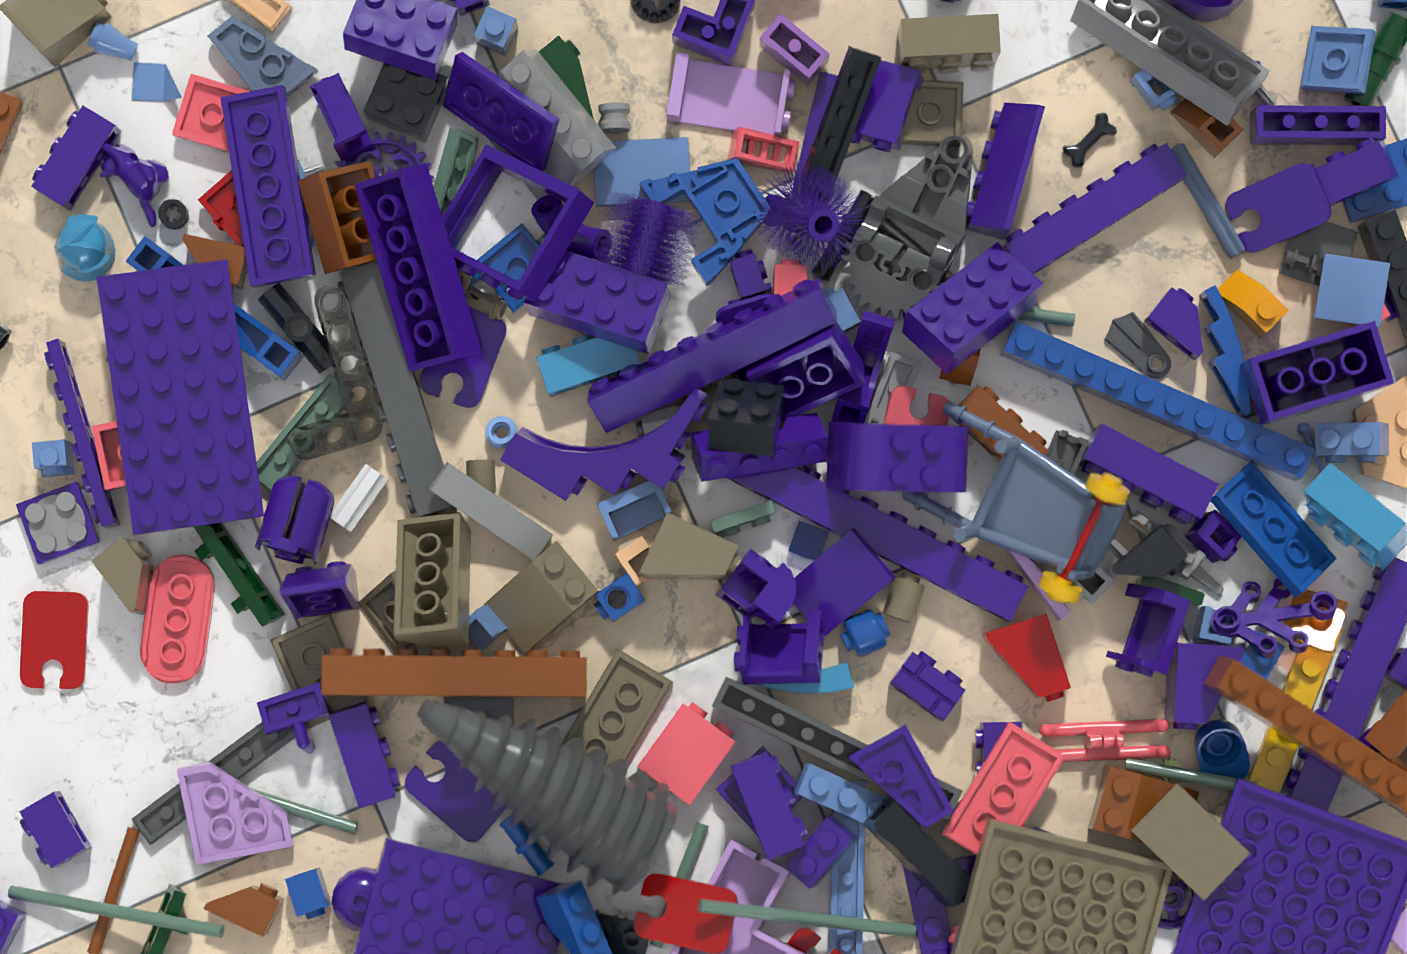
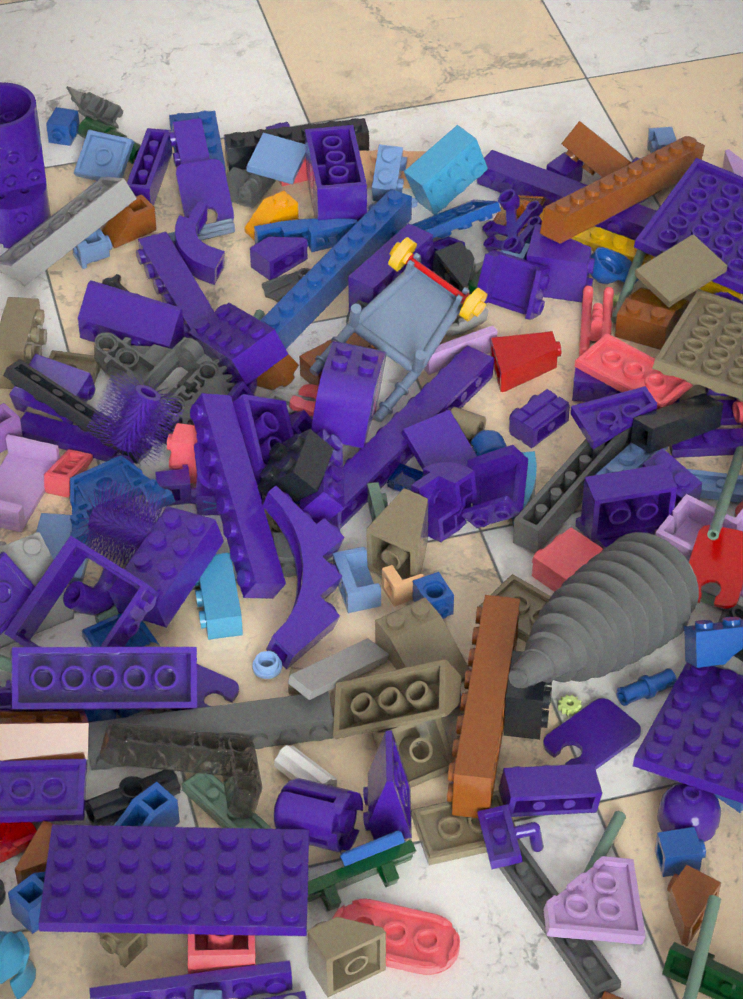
camera: 80 degrees left, 40 degrees down
none -> dark purple arch [175,201,225,285]
none -> tile [340,831,405,866]

